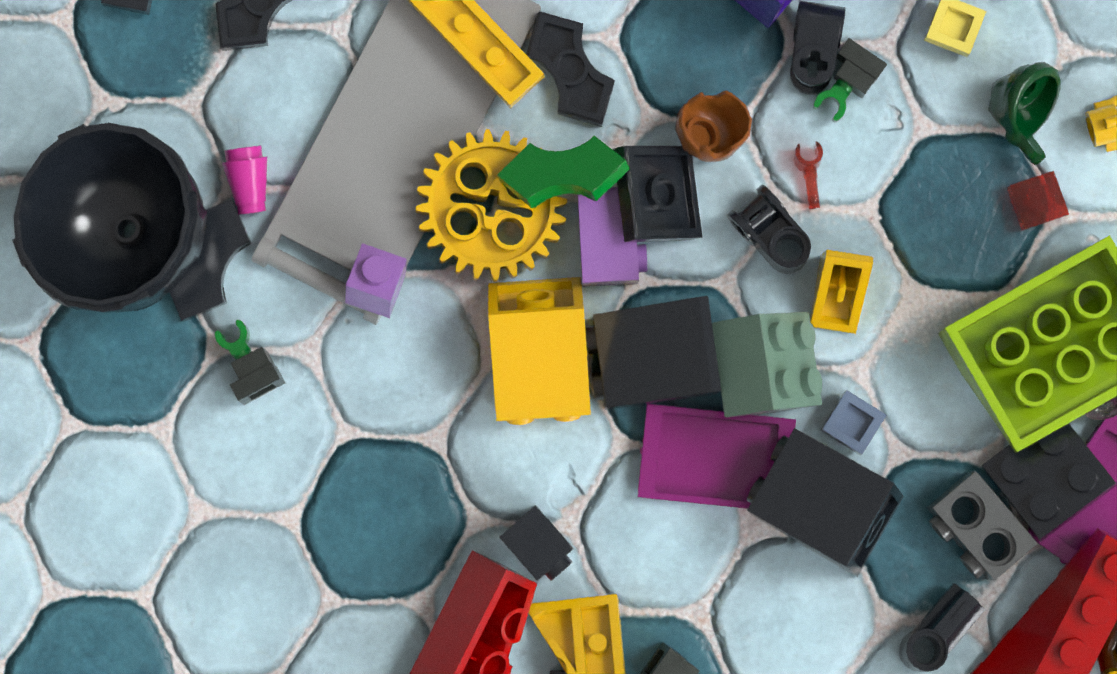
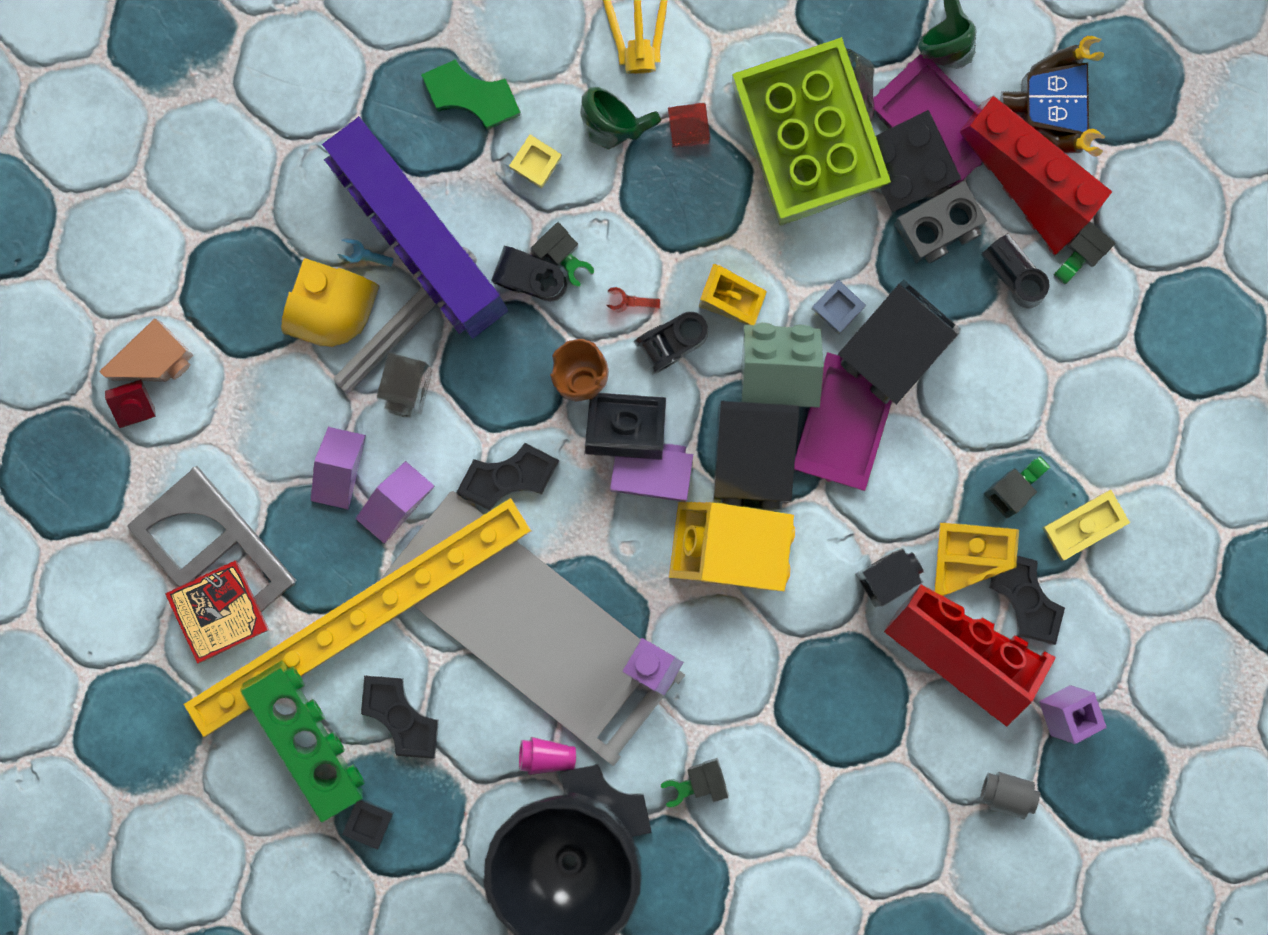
camera: 80 degrees left, 0 degrees up
yellow gear [415,129,567,282] -> none
green tile [497,135,630,208] -> none

